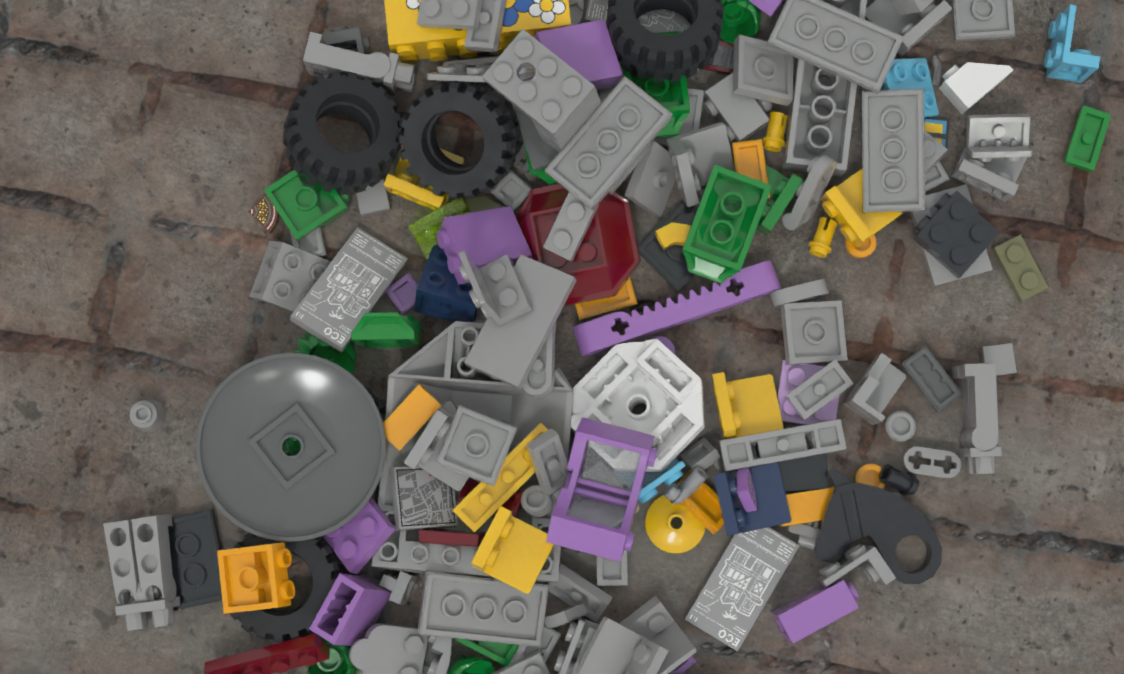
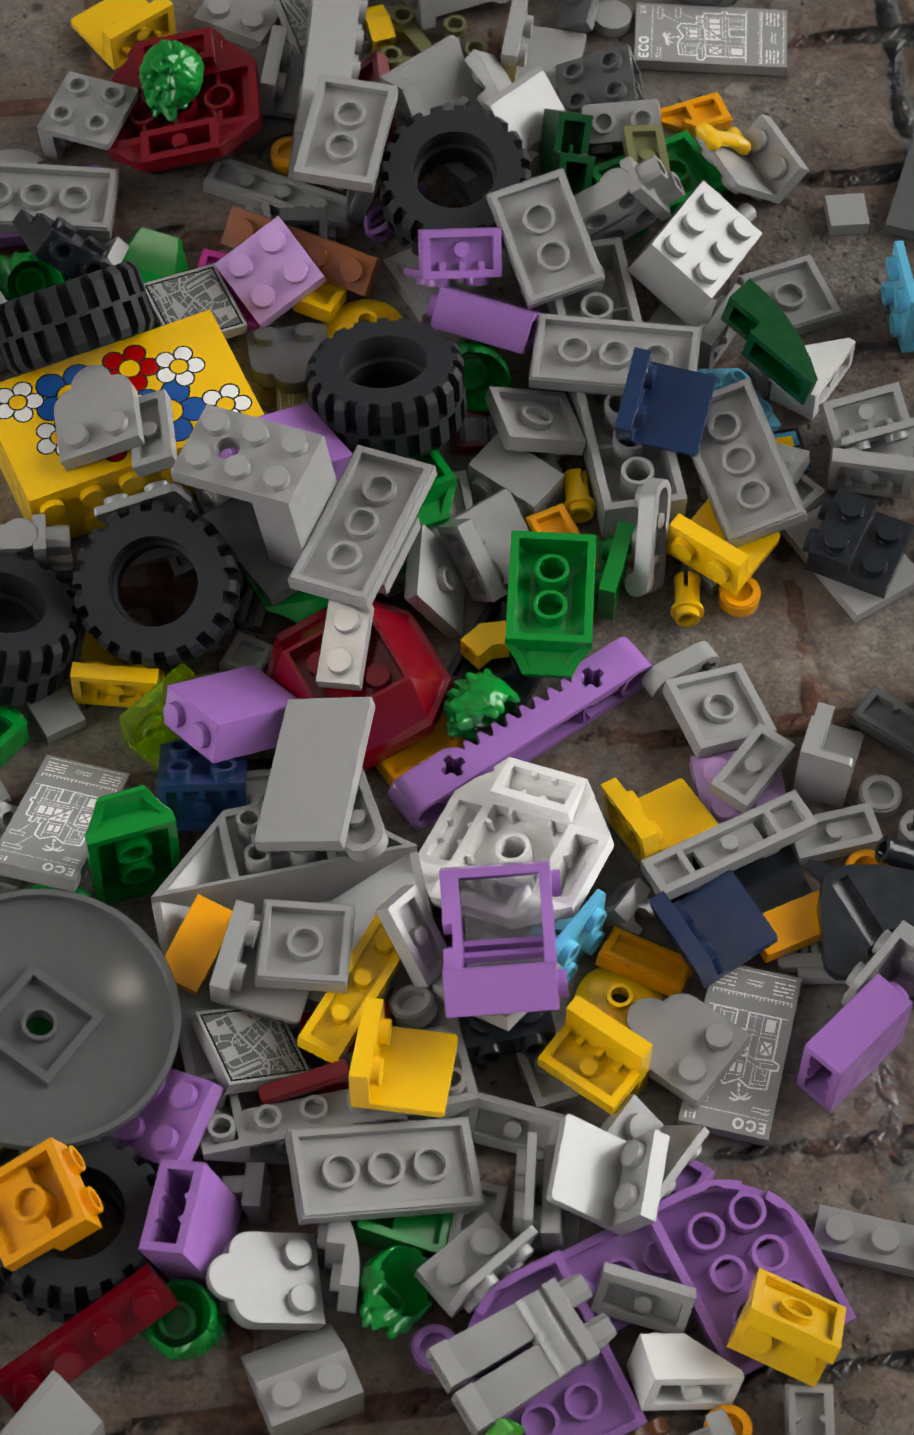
camera: 20 degrees left, 25 degrees down
light grey bracket [458,250,533,326] -> none
light grey tile [544,602,587,629] -> none
light grey arm [664,467,708,504] -> none
medium lavender tile [737,467,757,512] -> none
none -> green hair [443,669,520,742]
none -> yellow bracket [537,995,653,1115]
none -> dark blue bracket [615,347,716,457]
none -> light grey plate [627,993,751,1109]
none -> dark green slope [721,278,818,406]
none -> light grey plate [790,802,883,866]

